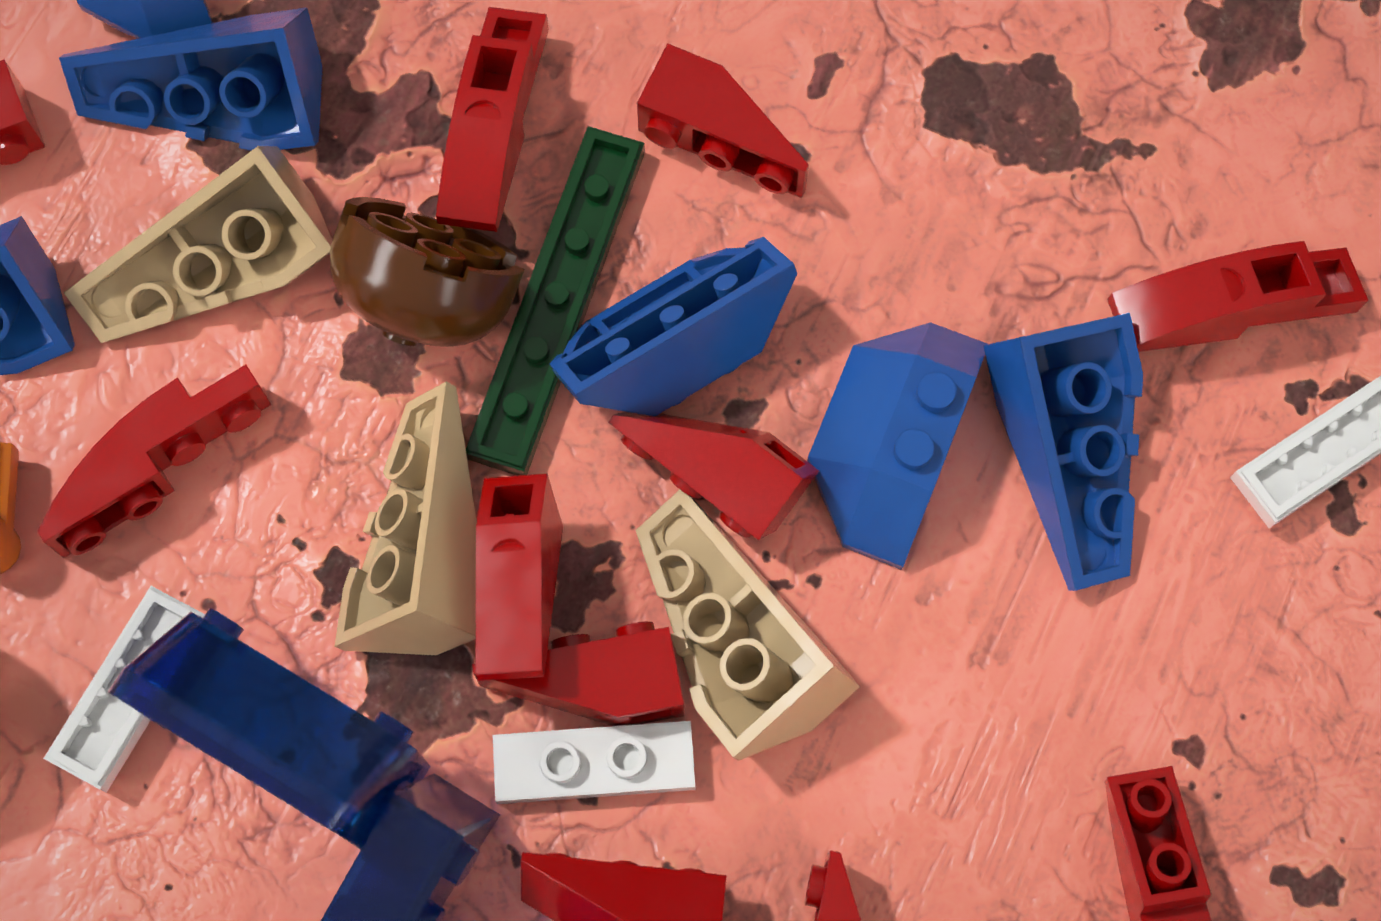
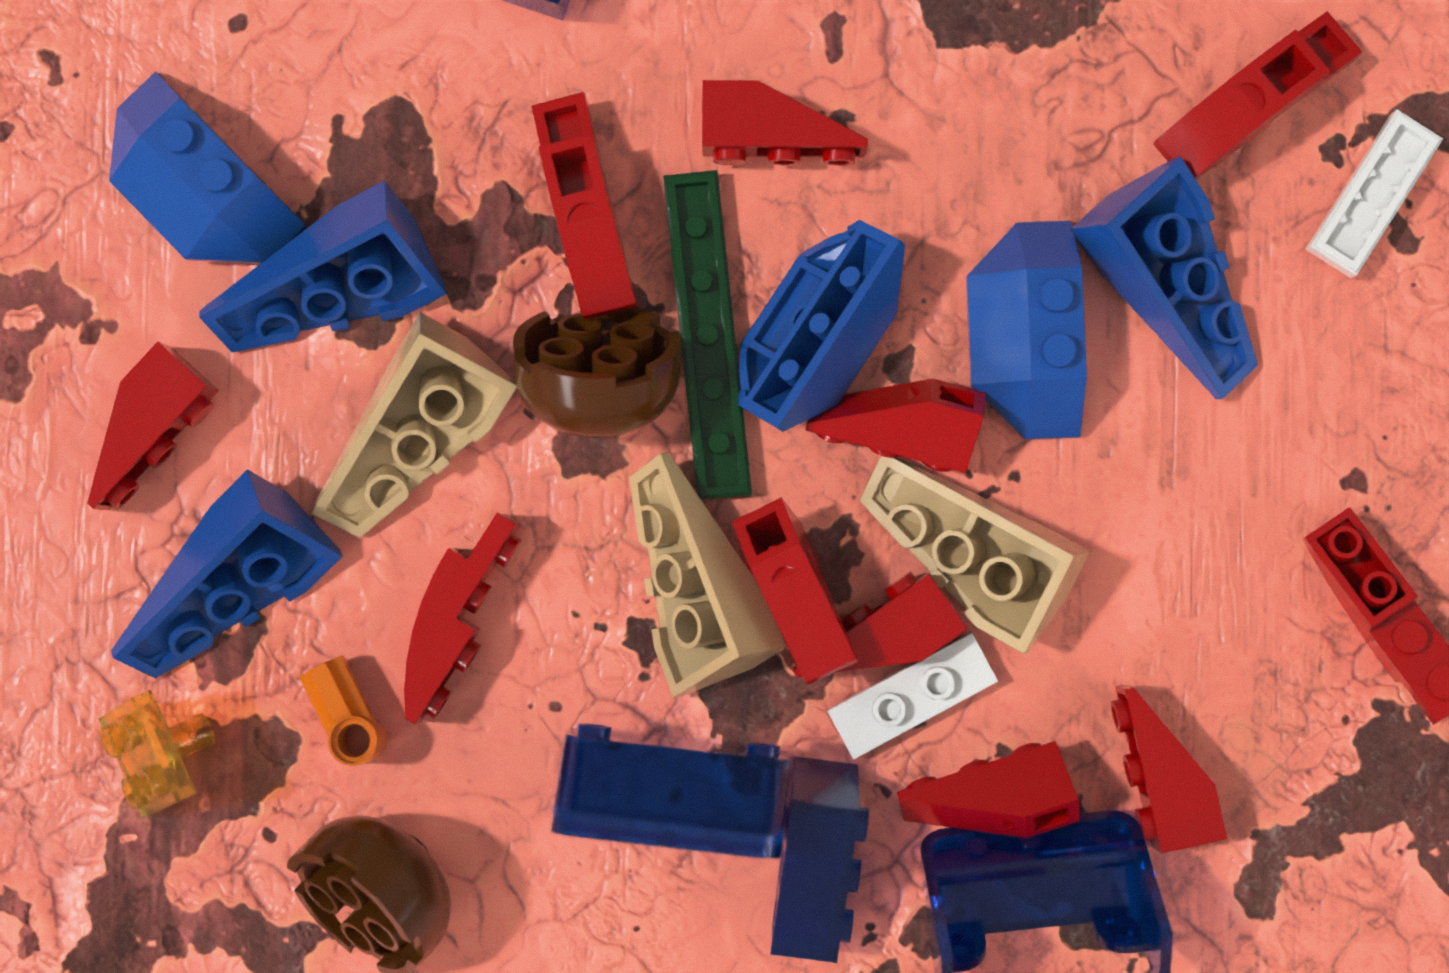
camera: 25 degrees left, 15 degrees up
white plate [43,586,211,793] -> none

